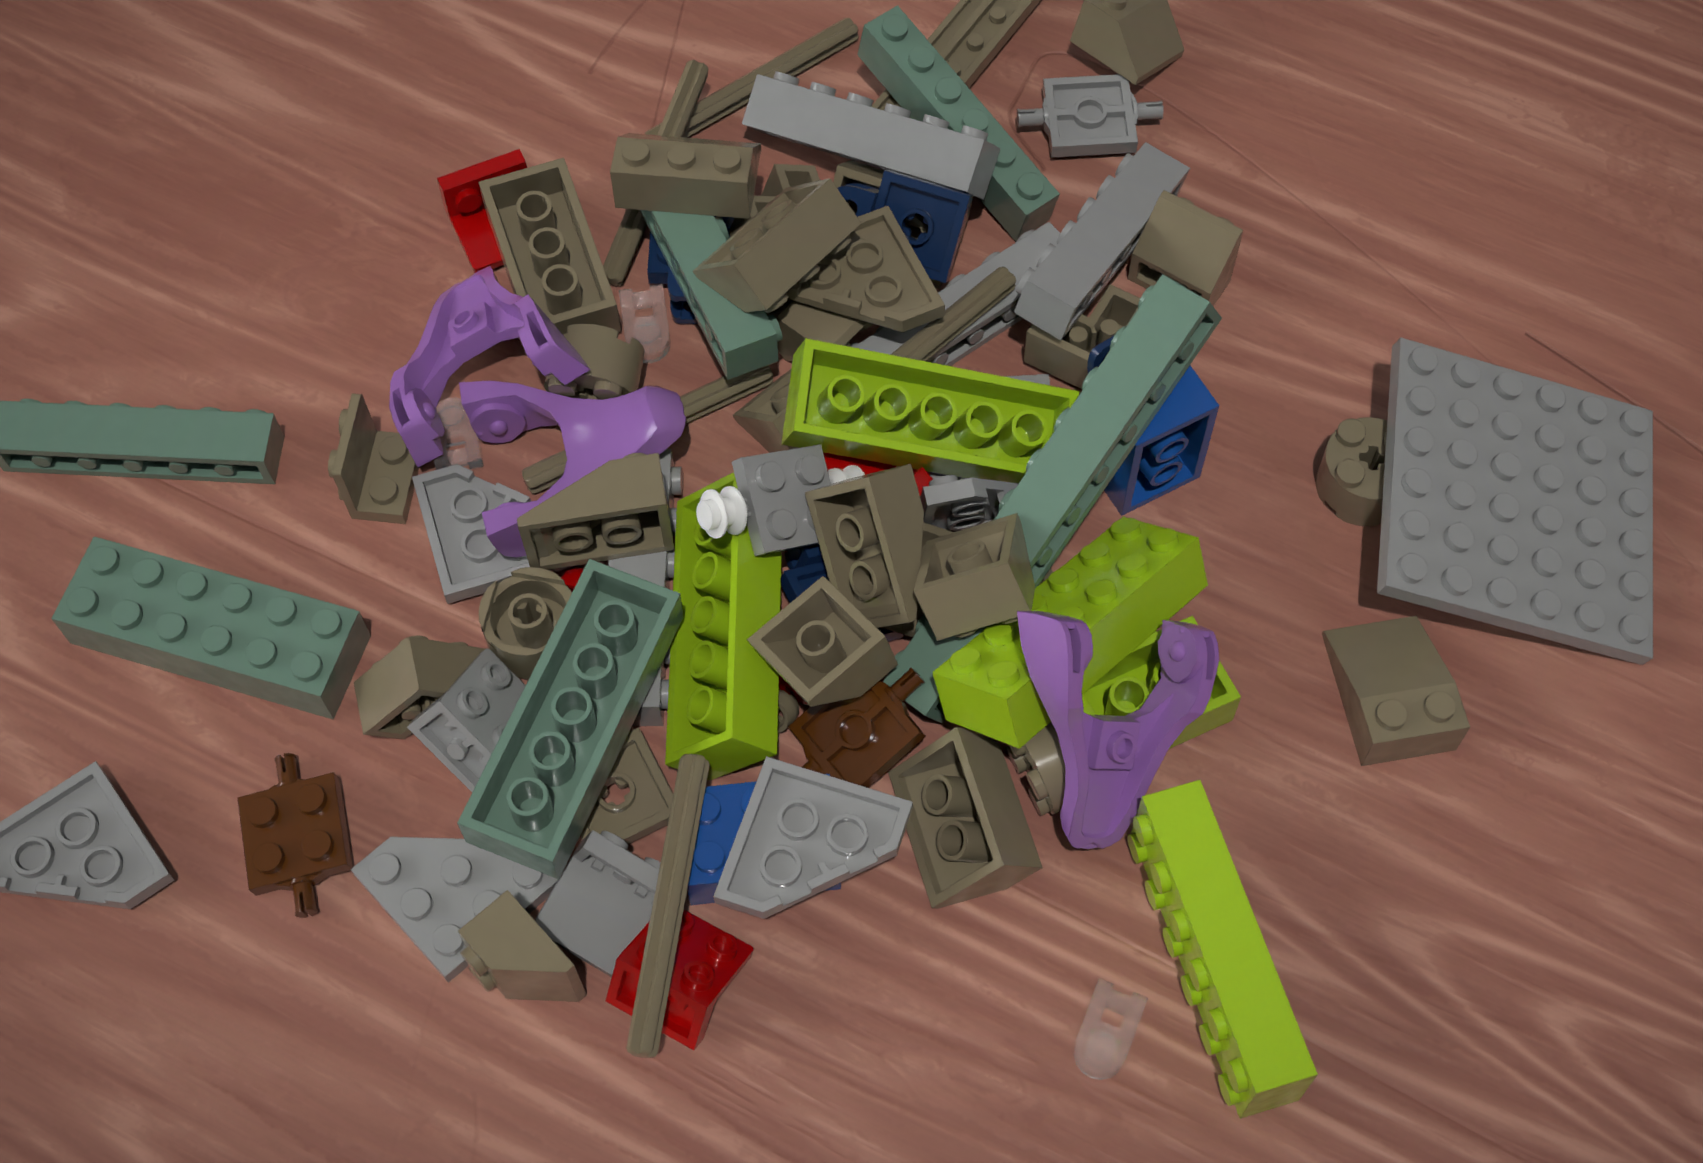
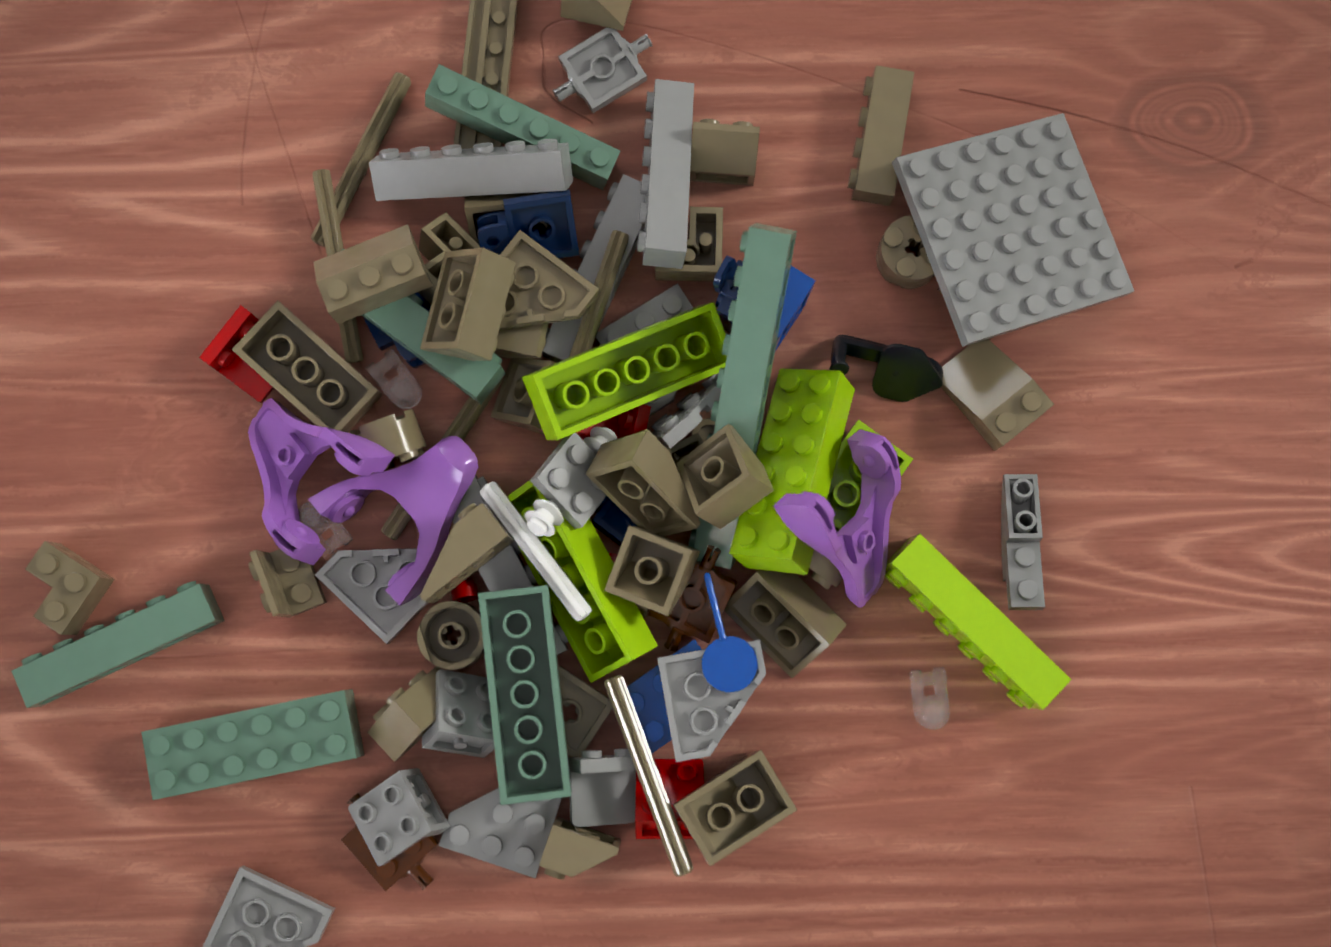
camera: 30 degrees left, 20 degrees up
none -> dark tan brick [25,541,115,635]
none -> light grey bracket [348,768,450,866]
none -> white axle [480,481,592,622]
none -> dark tan slope [673,750,797,866]
none -> blue piece [702,573,758,692]
none -> black piece [829,335,943,402]
none -> dark tan brick [848,65,914,206]
none -> light grey slope [1001,474,1045,610]

